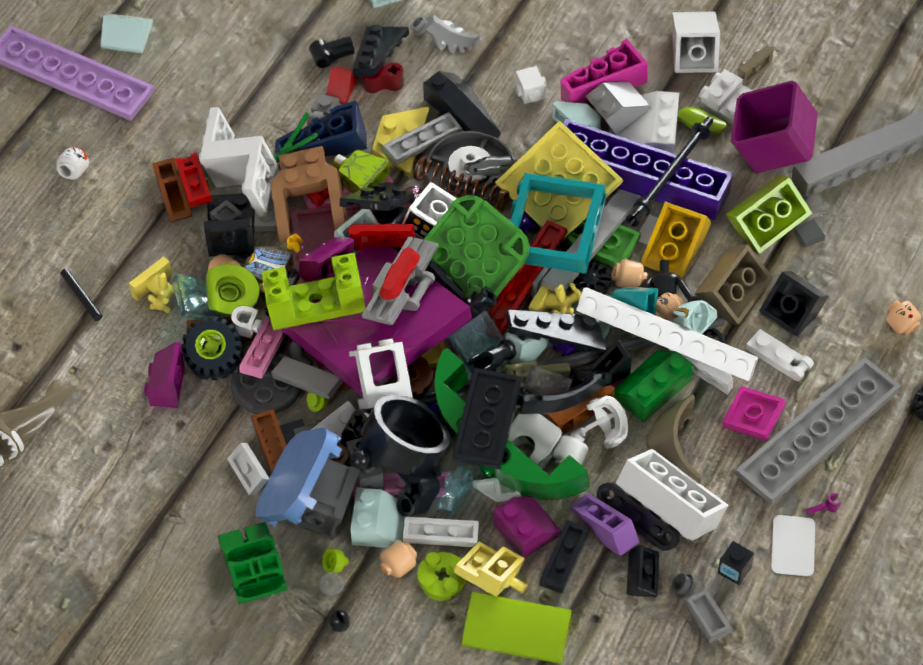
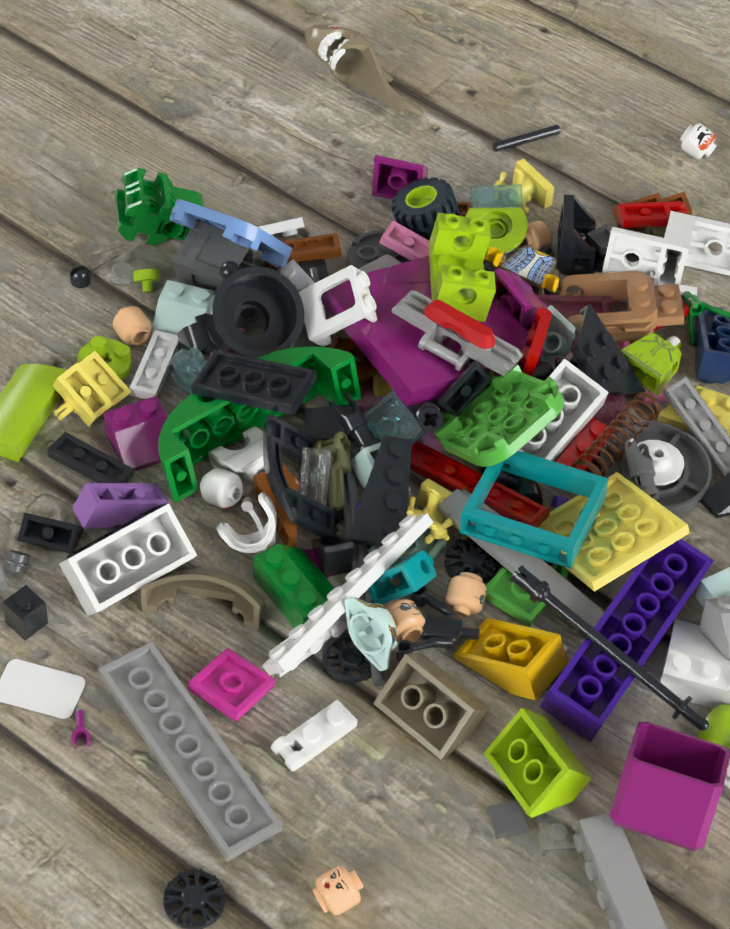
camera: 95 degrees right, 5 degrees down
black slope [759,271,829,336] -> none

